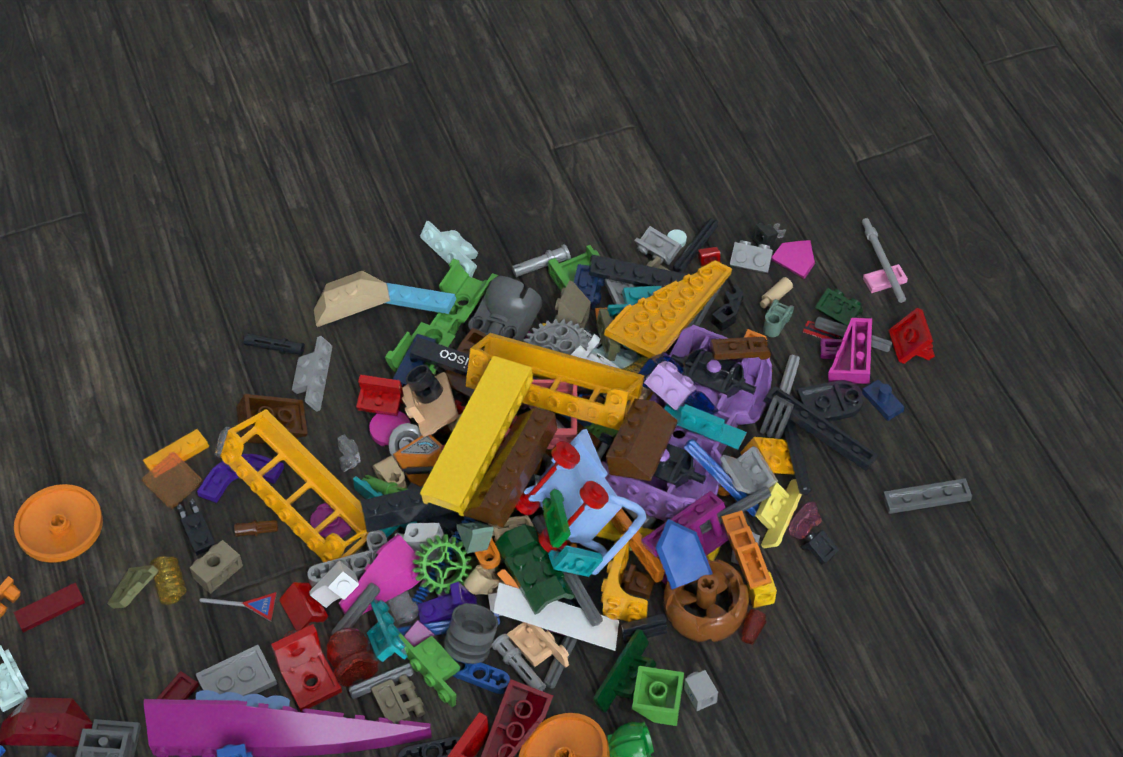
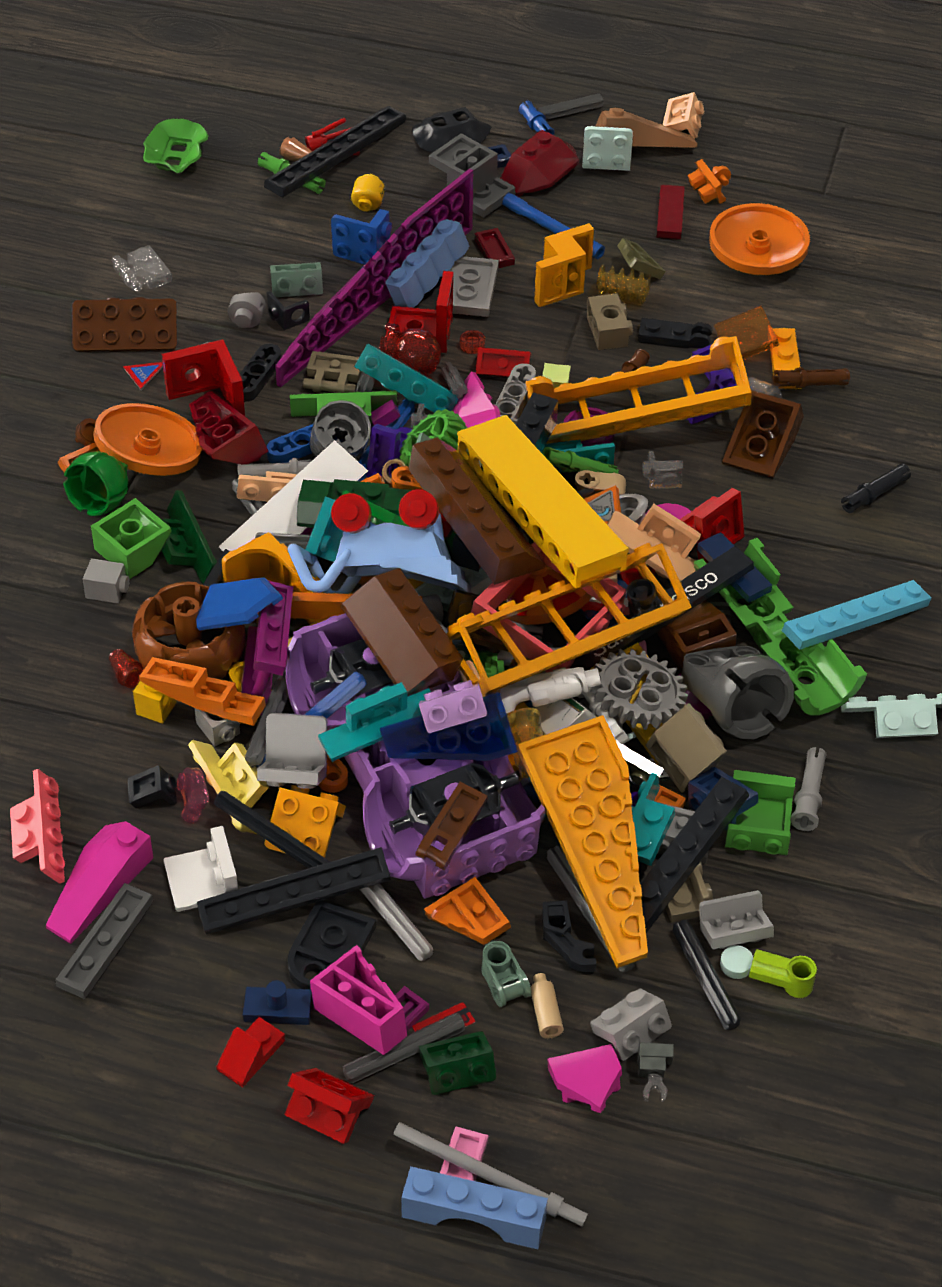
camera: 125 degrees right, 5 degrees down
piece [199,592,277,622] -> none
light grey bracket [292,336,332,411] -> none
white arch [309,560,359,608] -> none
tan wedge [314,271,390,327] -> none
black wheel [406,365,443,404] -> none
red piece [699,247,720,266] -> none
dark grey tile [760,395,794,439] -> none
none -> coral bracket [10,769,65,884]
none -> dark pink wedge [46,821,153,944]
none -> white bracket [164,826,238,912]
none -> red slope [217,1017,285,1087]
none -> medium blue arch [401,1167,548,1249]
none -> blue piece [502,193,605,259]
none -> light orange bracket [535,223,594,307]
none -> yellowish green tile [542,363,571,388]
none -> lime piece [749,949,817,998]
none -> reddish brown pin [772,367,850,388]

